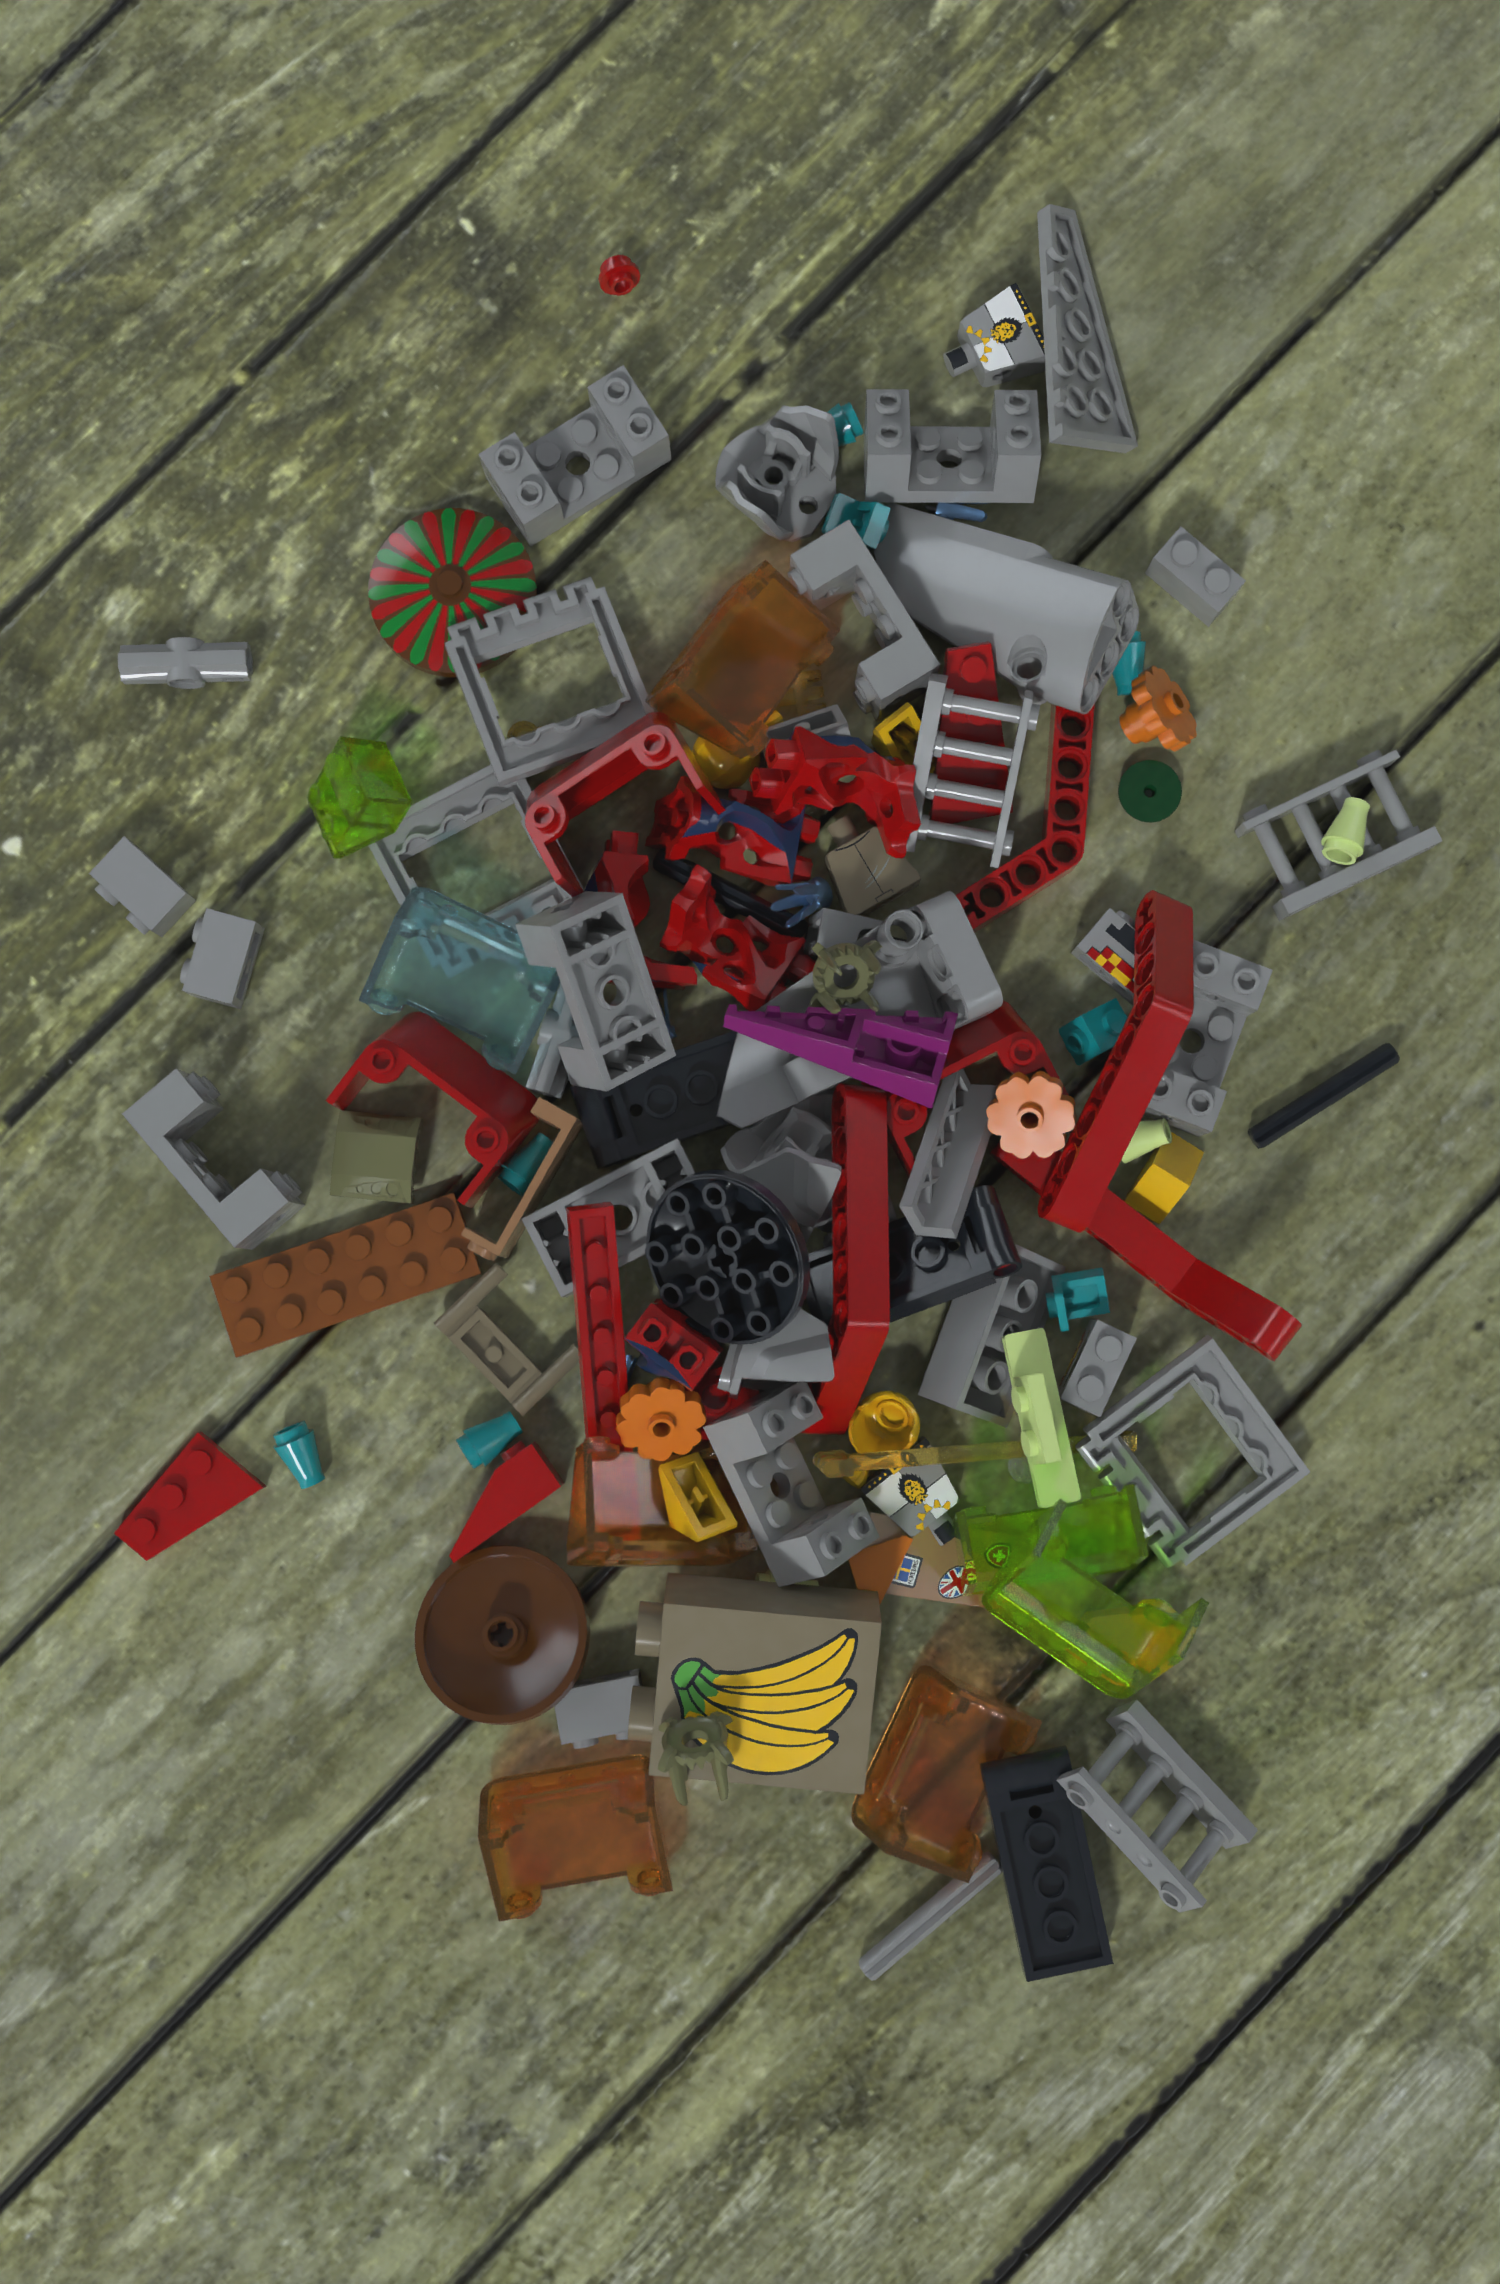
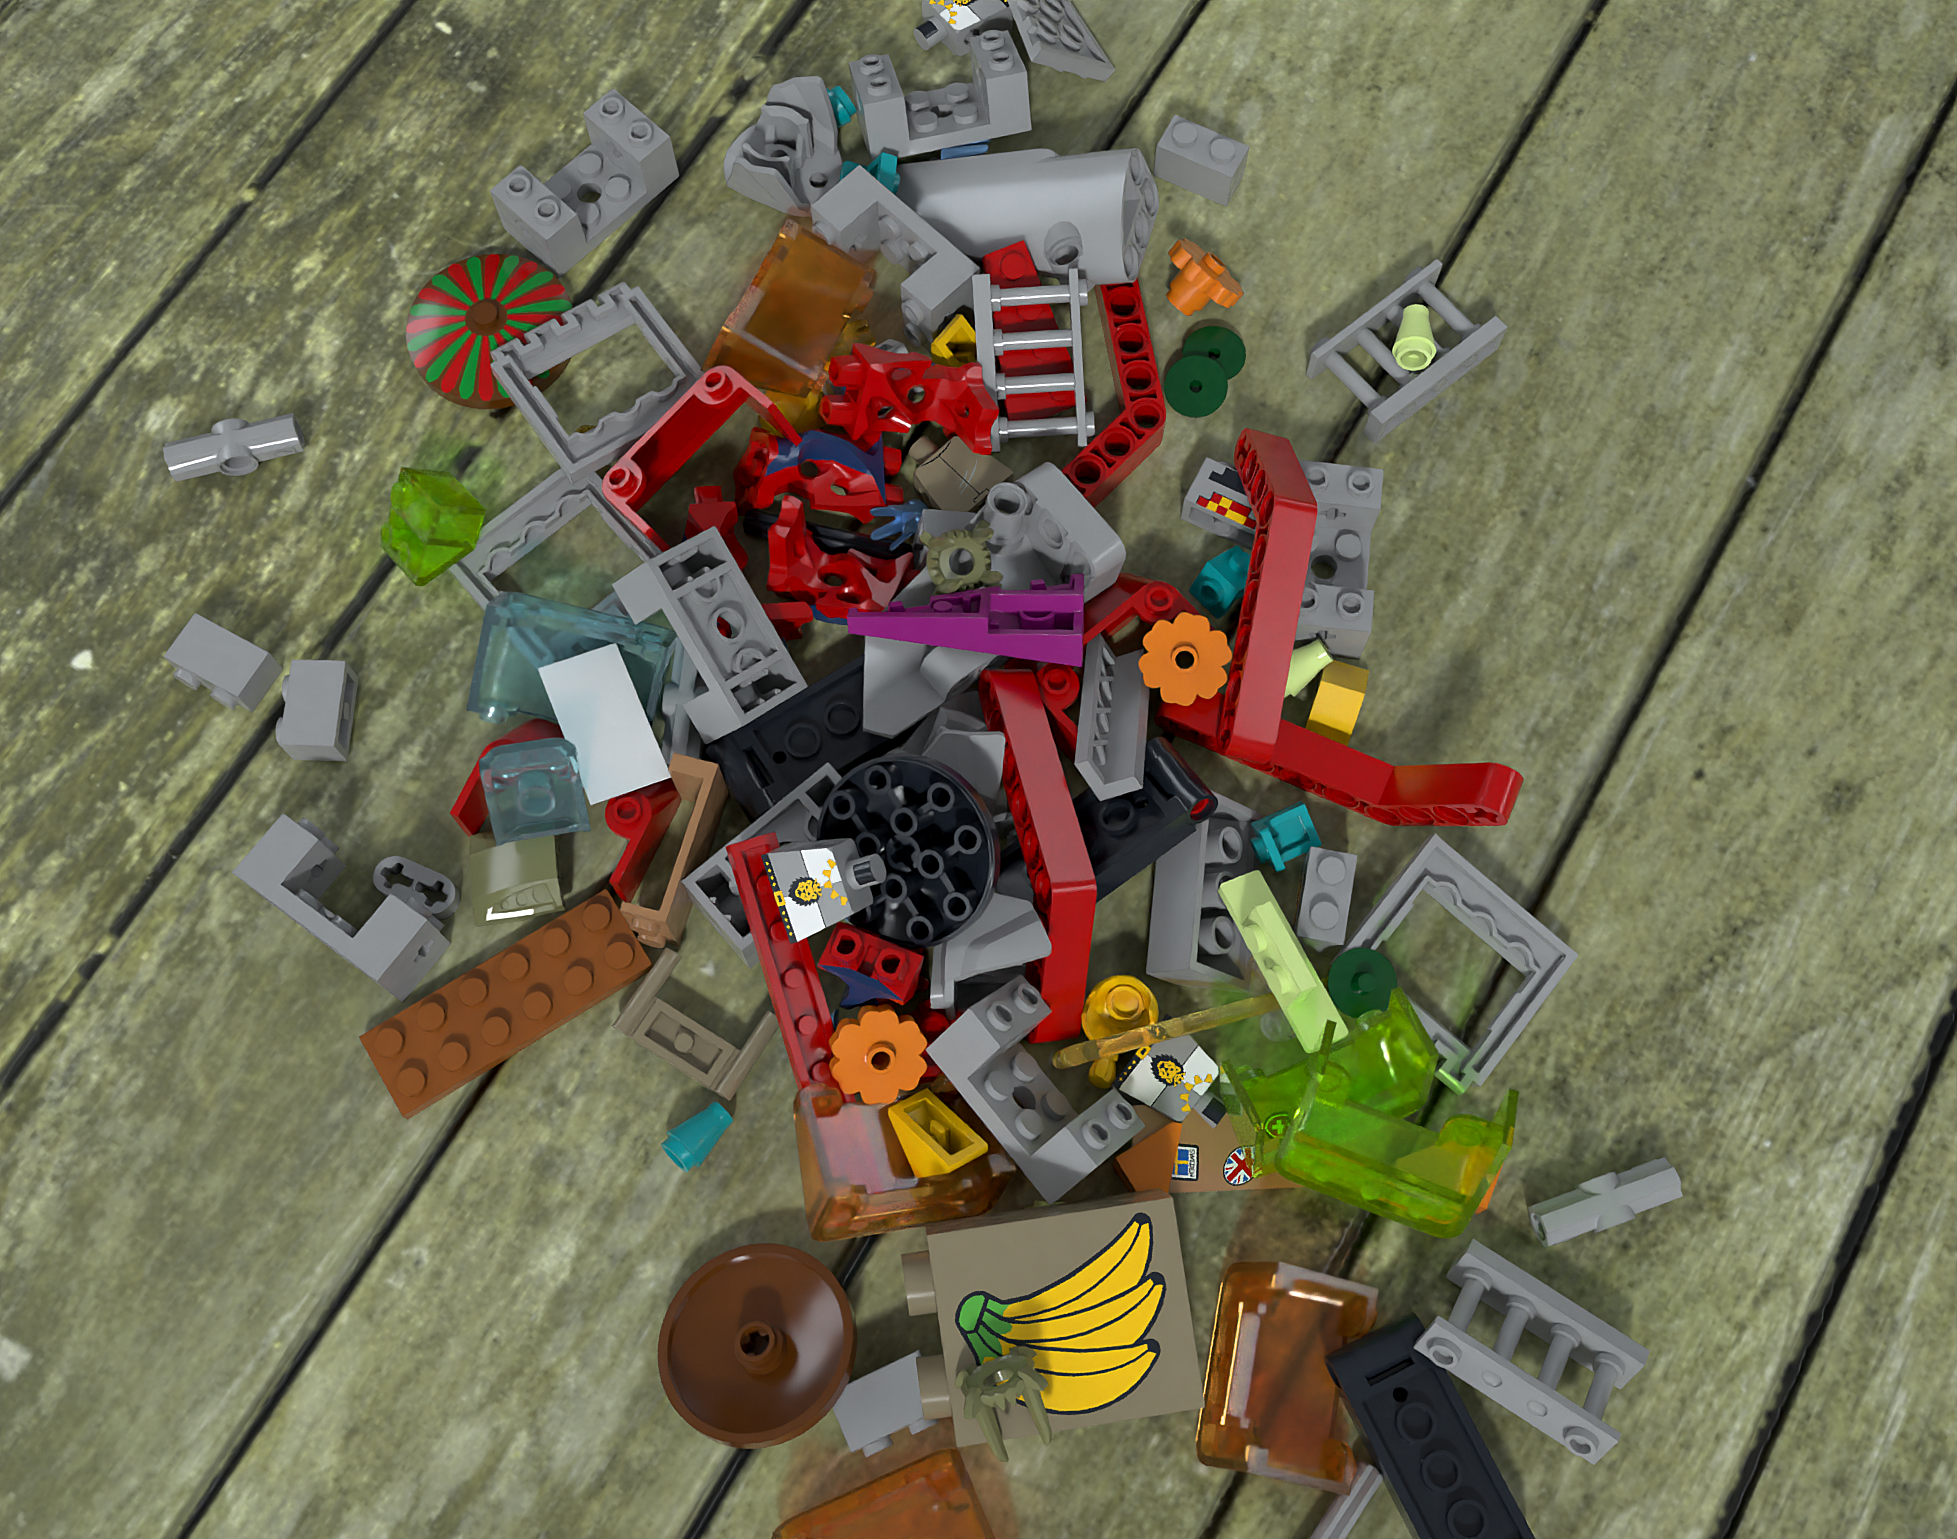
camera: 15 degrees left, 15 degrees down
red wing [114,1431,267,1561] -> none
teal cone [273,1421,325,1489] -> none
red slope [449,1440,565,1563] -> none
teal cone [498,1132,553,1197] -> none
red plate [598,255,640,296] -> none
teal cone [1112,631,1146,696] -> none
black axle [1248,1043,1400,1149] -> none
none -> light grey beam [373,856,461,920]
none -> clear light blue slope [479,738,591,846]
none -> white sticker [538,643,671,805]
none -> torso [761,838,886,944]
none -> dark green piece [1164,355,1228,418]
none -> dark green piece [1327,948,1397,1020]
none -> light grey piece [1527,1157,1683,1248]

